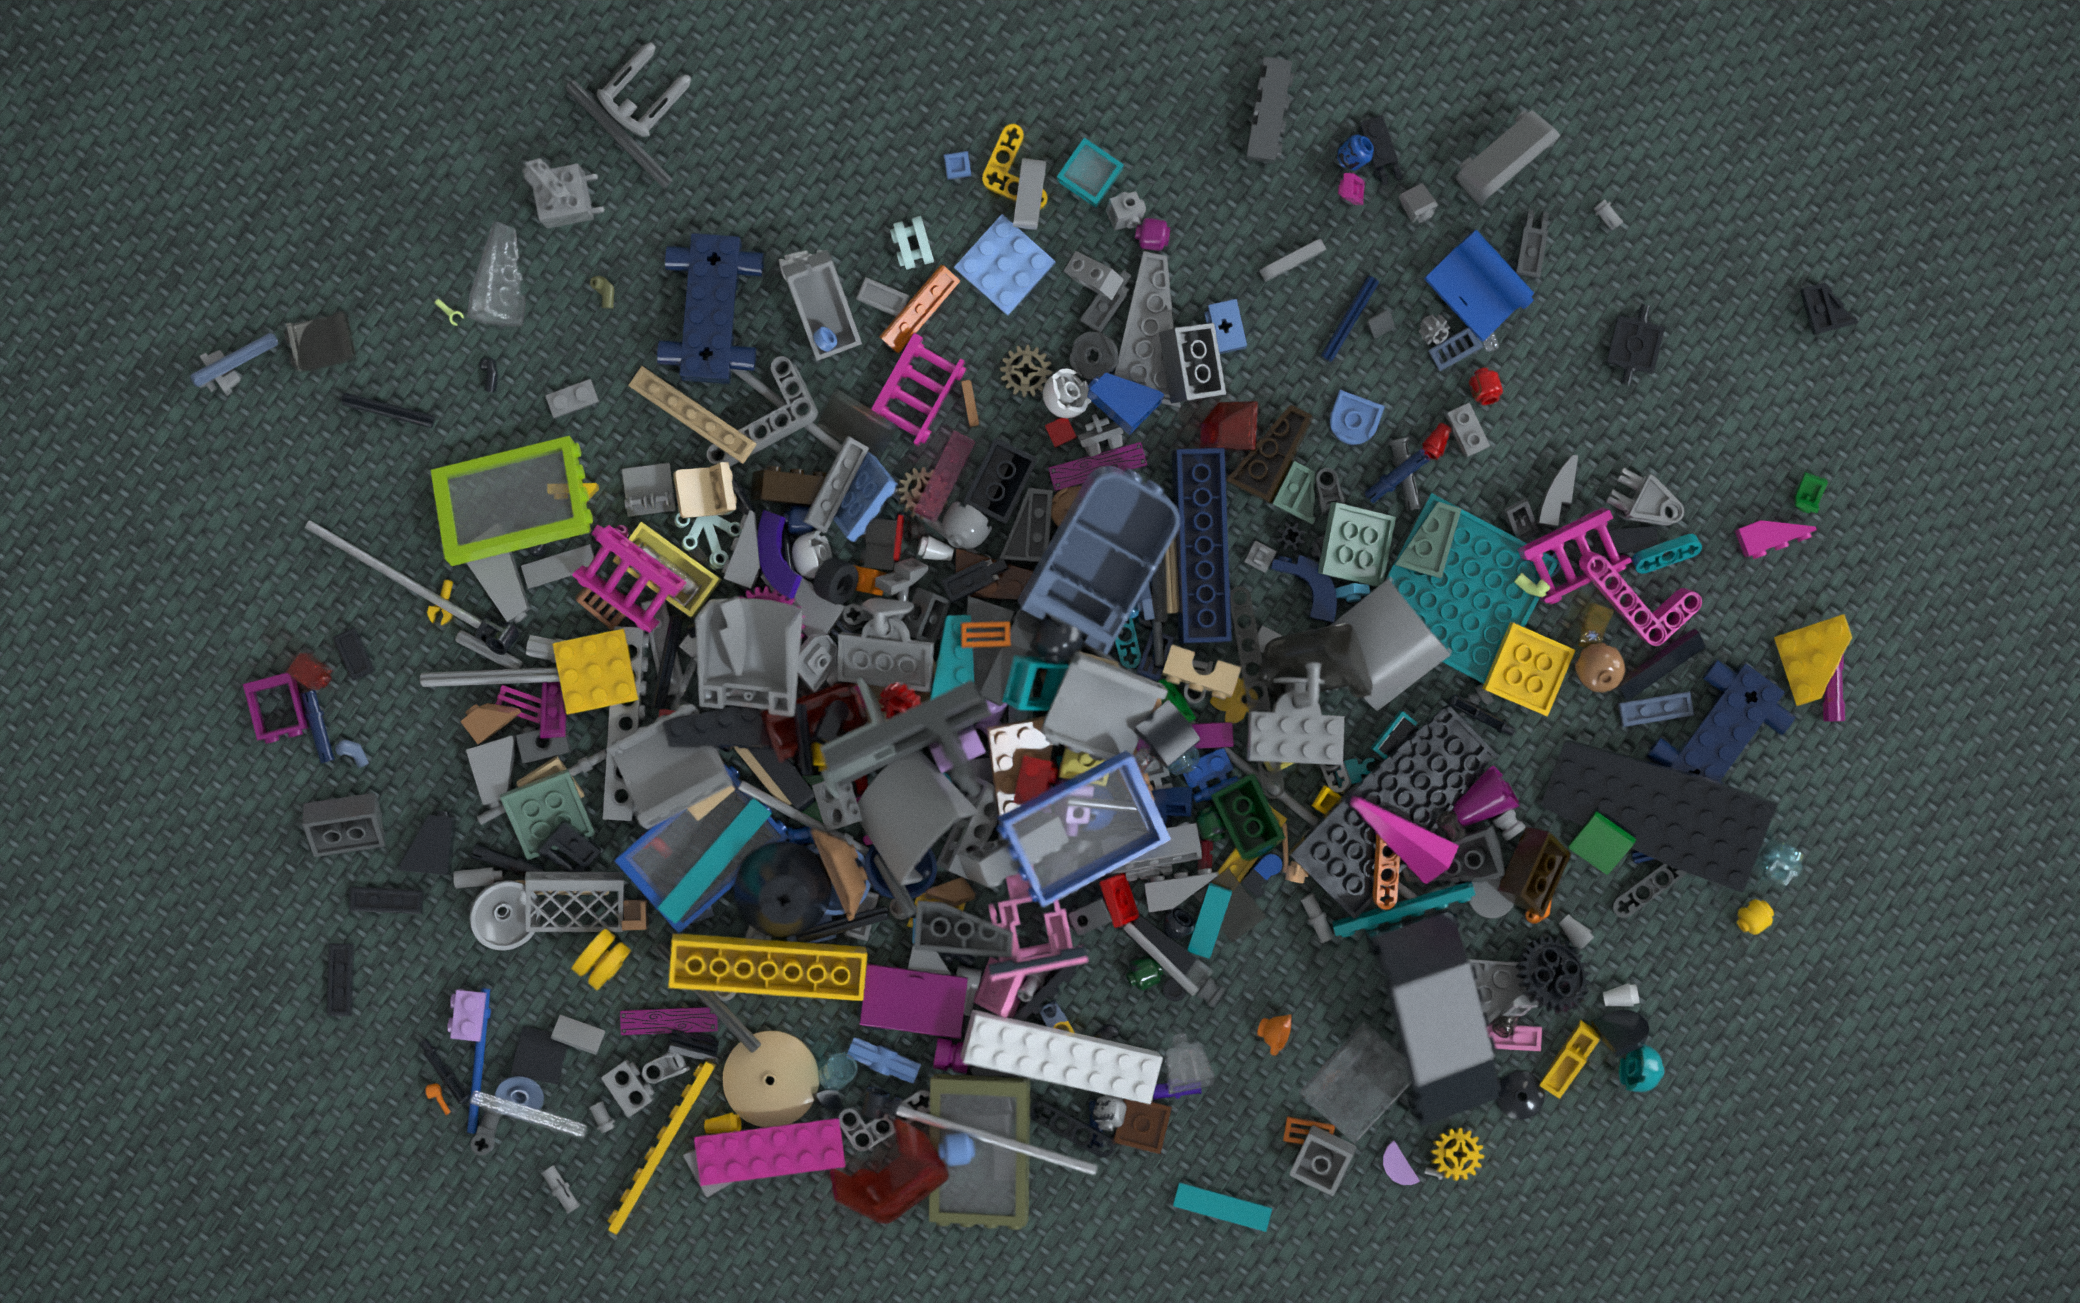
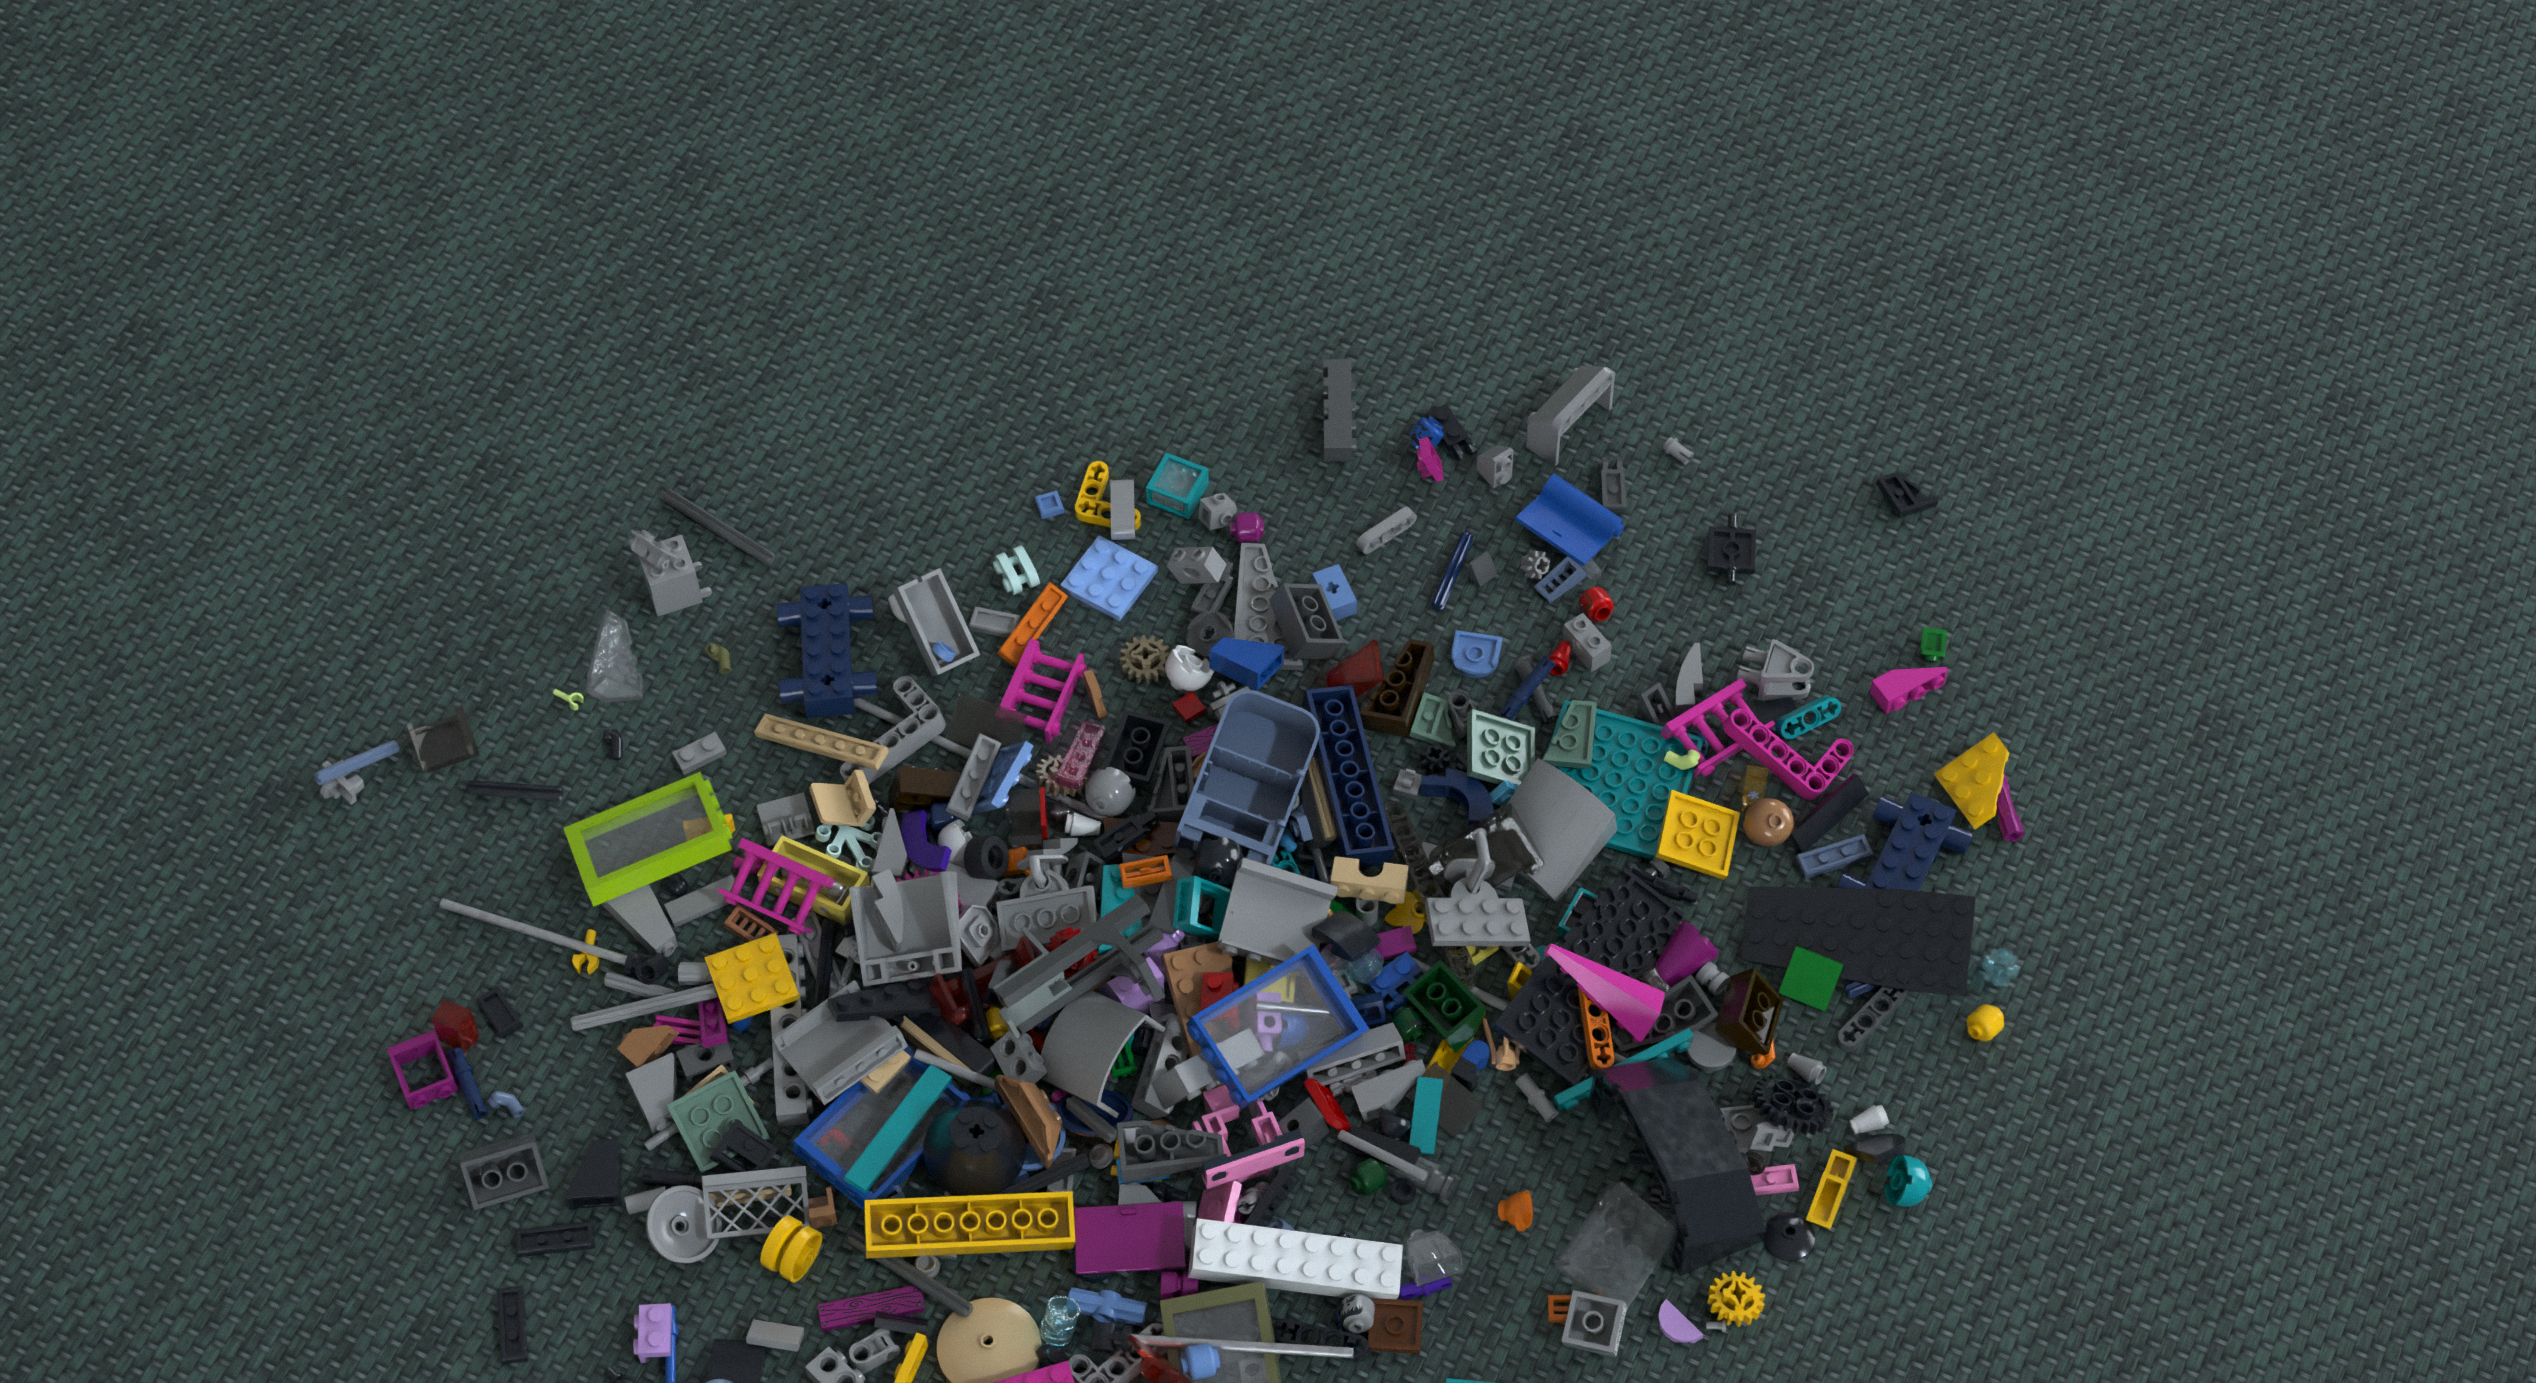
camera: 10 degrees left, 30 degrees down
light grey piece [597,43,691,137] -> none

